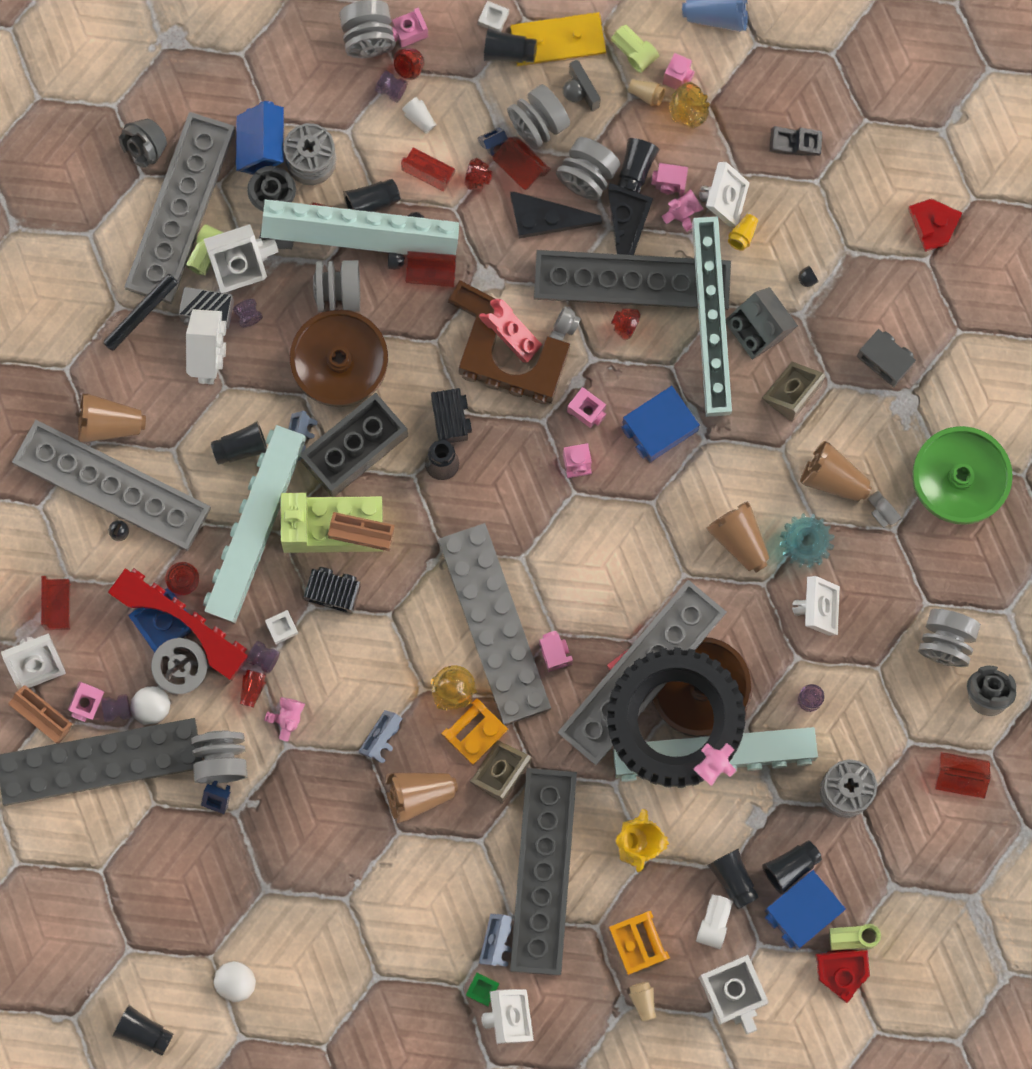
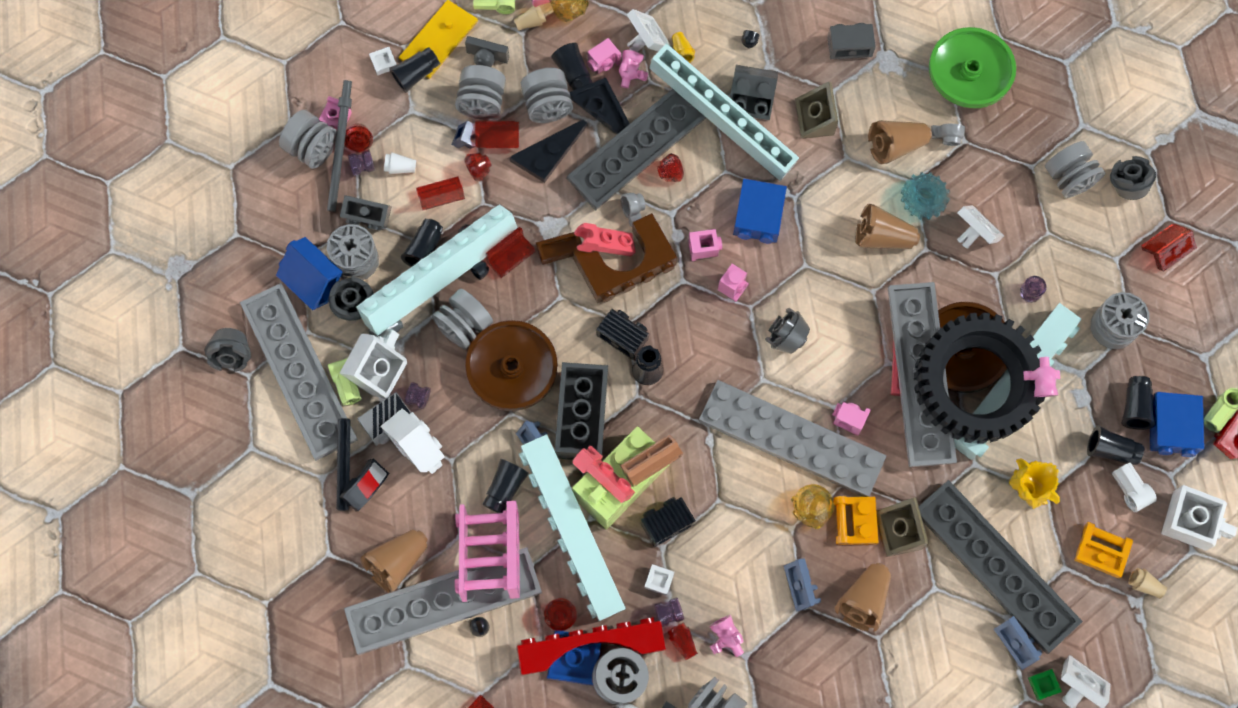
camera: 45 degrees left, 5 degrees down
none -> dark grey bar [327,80,352,212]
none -> dark grey brick [340,195,392,231]
none -> slope [340,458,390,511]
none -> bright pink fence [455,501,520,602]
none -> coral plate [572,446,635,503]
none -> dark grey cone [765,308,810,354]

